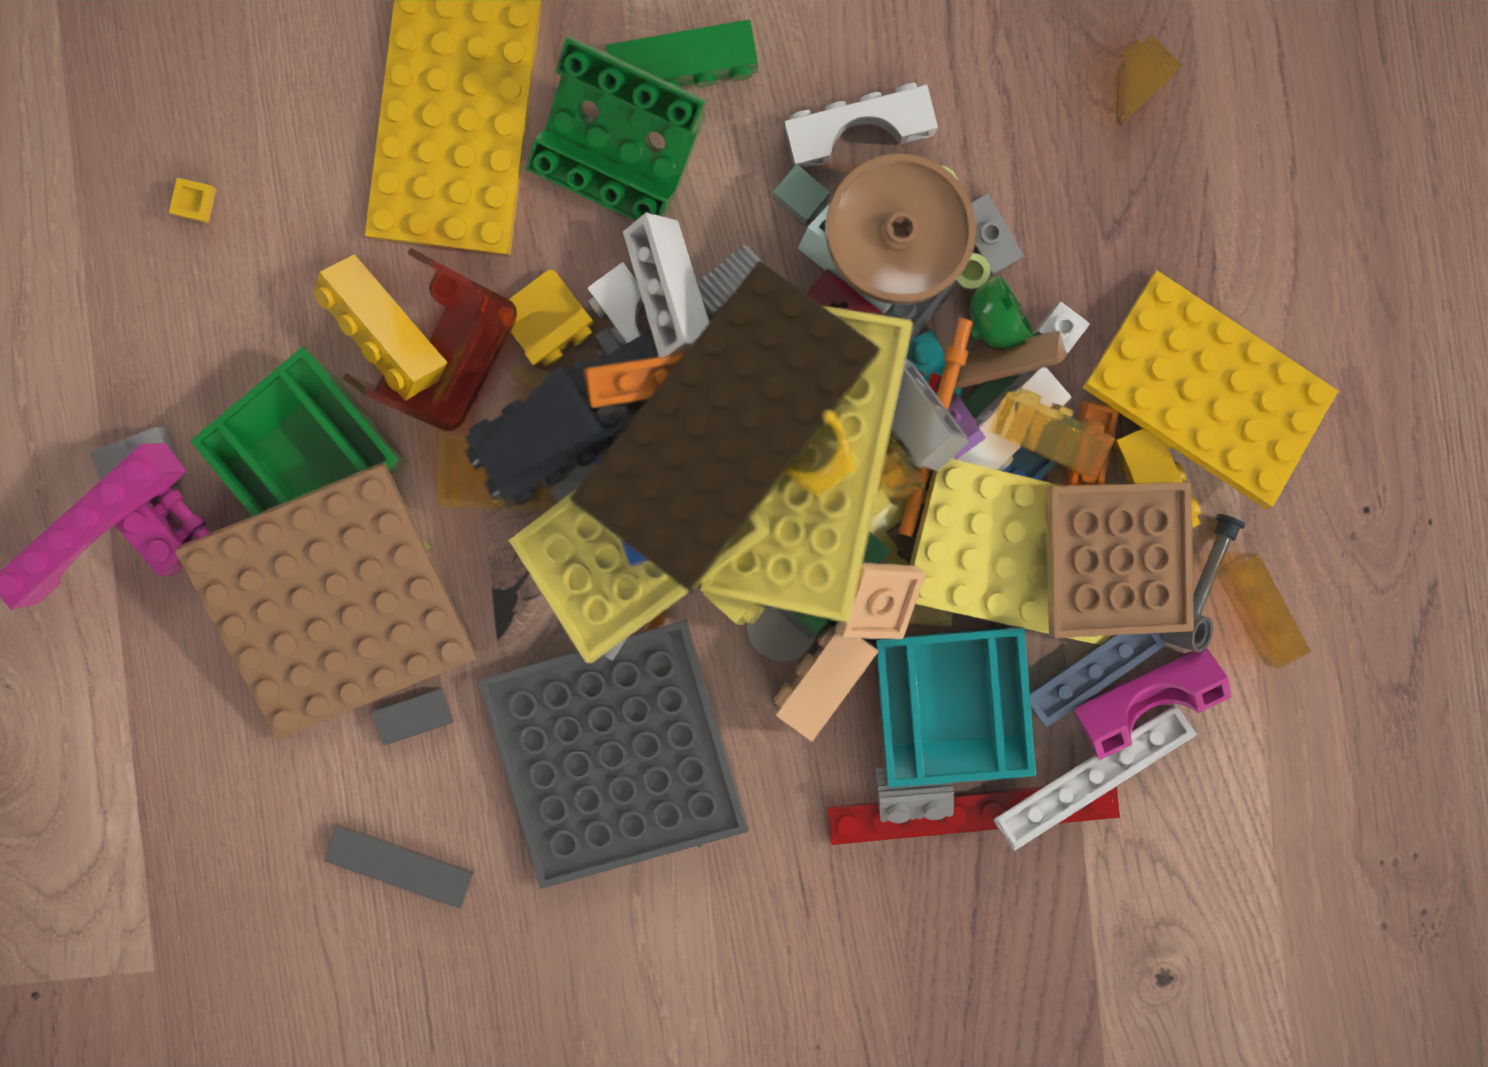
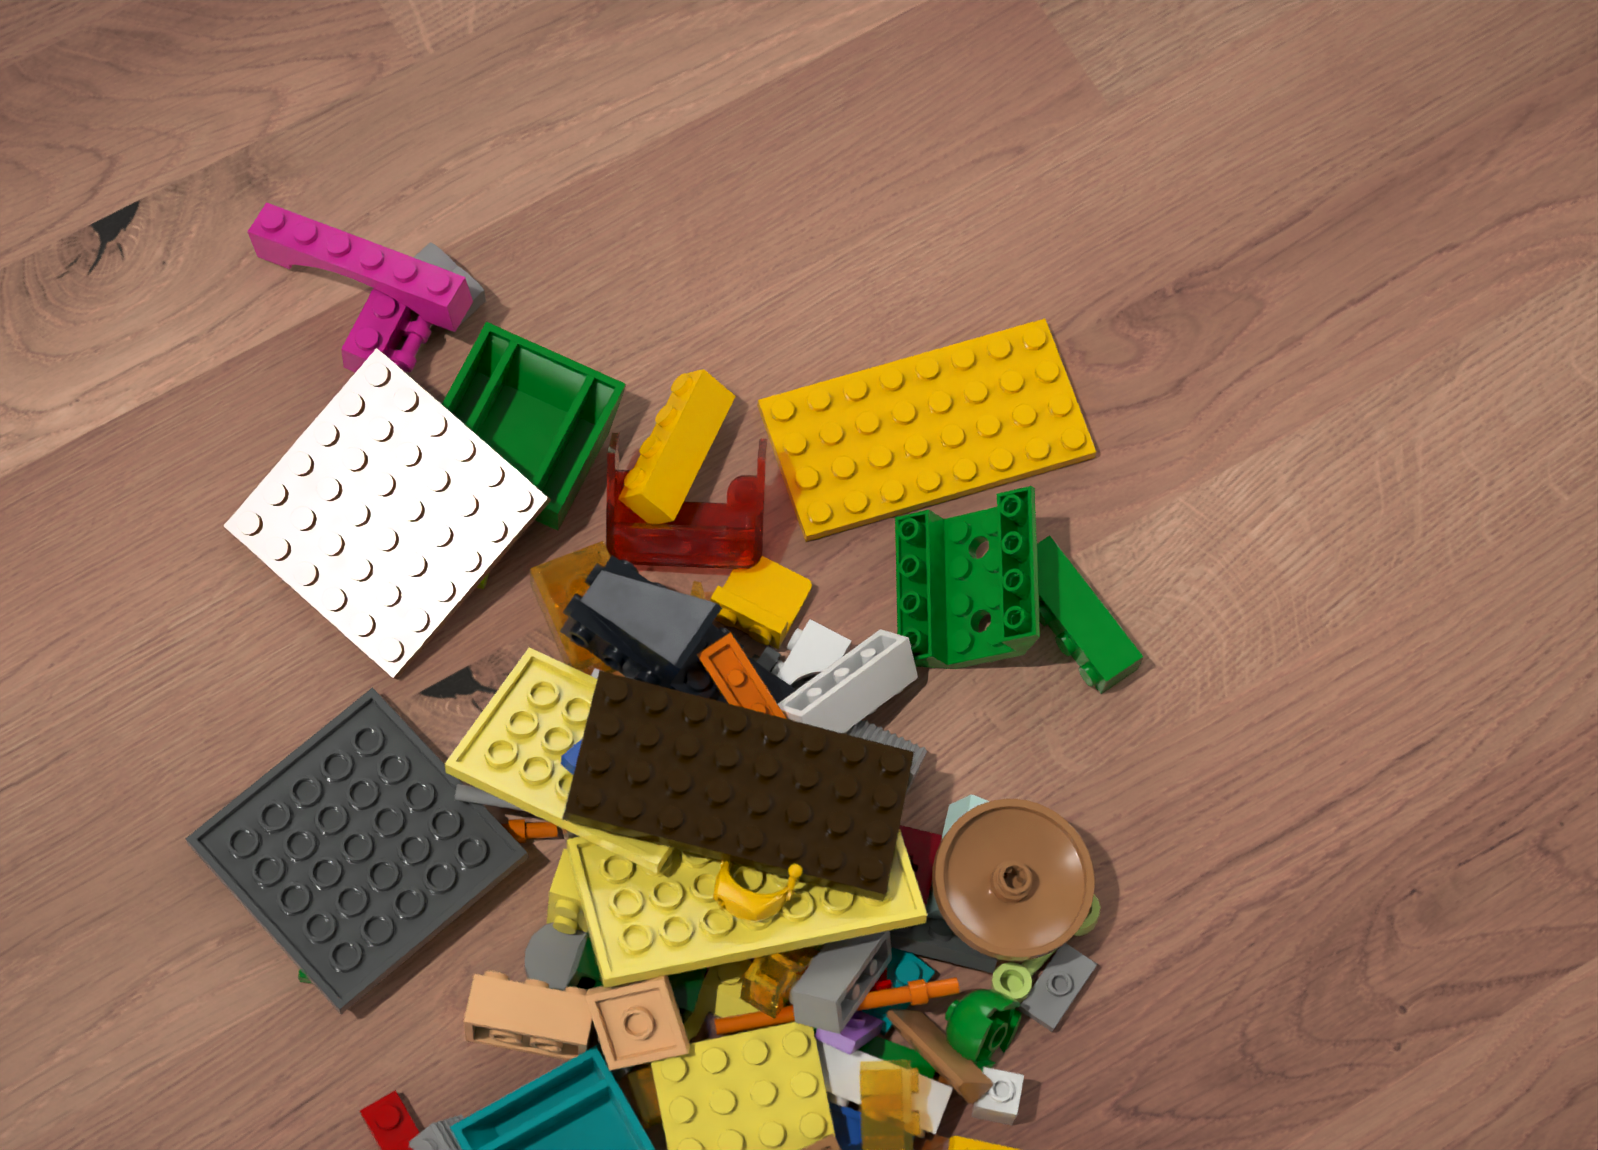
camera: 60 degrees right, 20 degrees down
yellow plate [169,178,217,224] -> none
dark grey tile [324,824,474,908] -> none
dark grey tile [372,688,454,746] -> none
sand green brick [773,164,830,227] -> none
white arch [784,83,938,169] -> none
clear yellow slope [1116,35,1182,126] -> none

